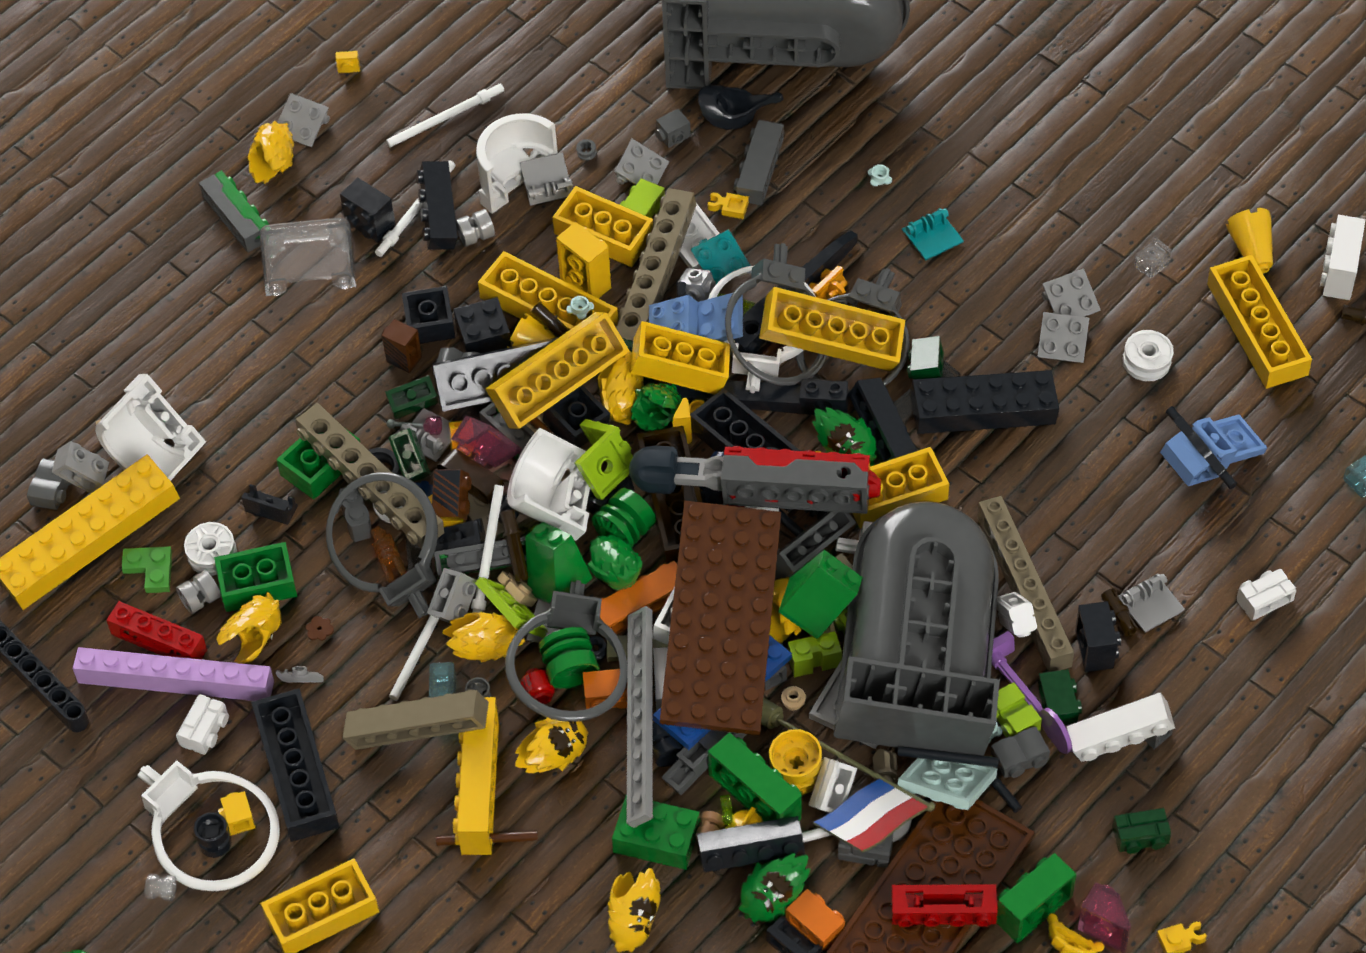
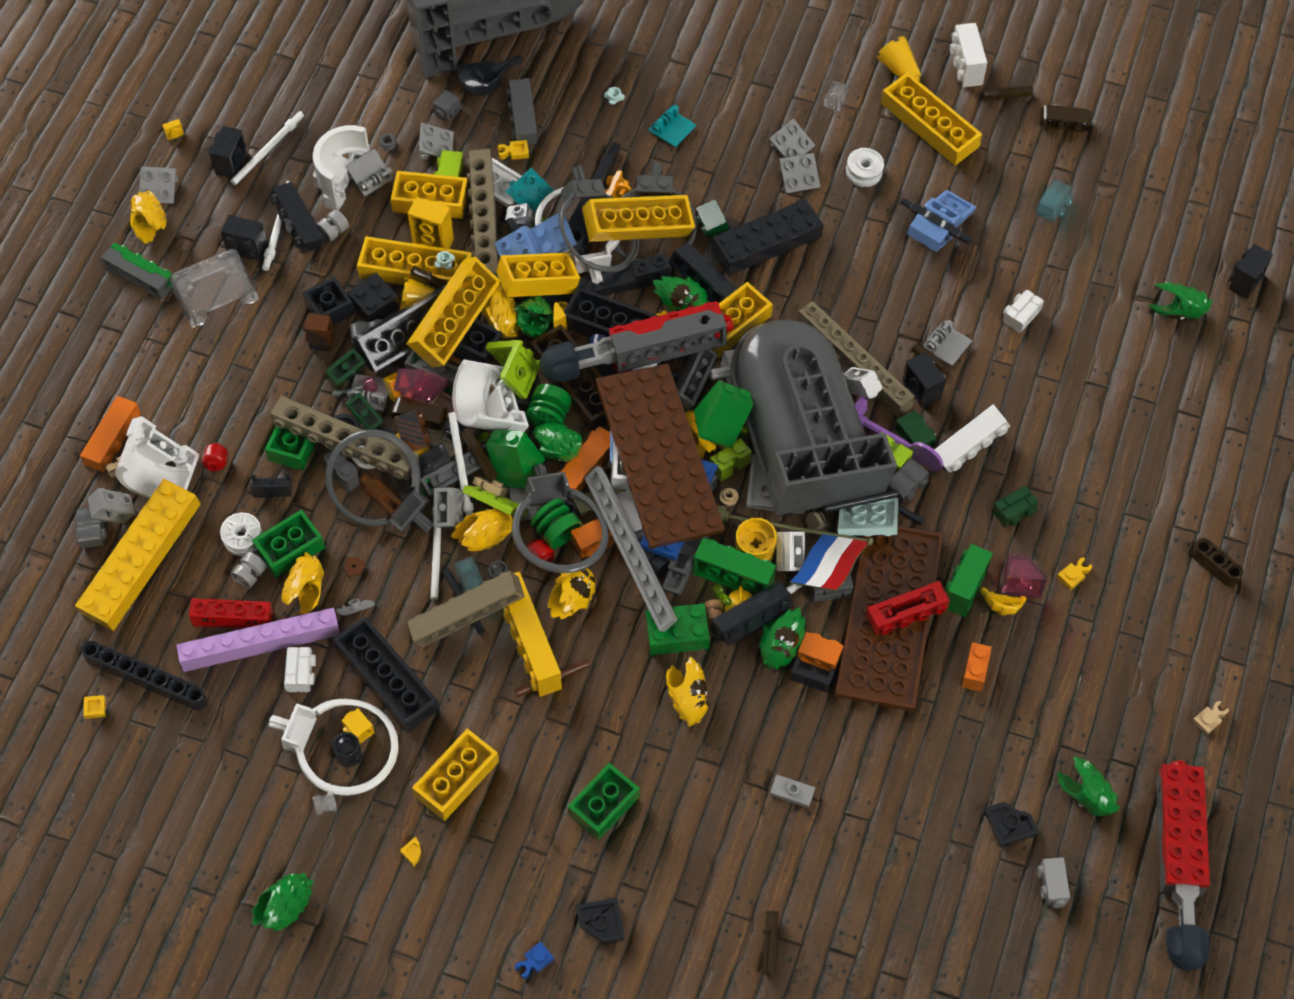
camera: 25 degrees left, 5 degrees up
bright green plate [122,546,172,593] -> none
none -> orange brick [80,396,141,472]
none -> red head [202,443,228,471]
none -> black brick [208,126,247,178]
none -> black bar [442,568,485,634]

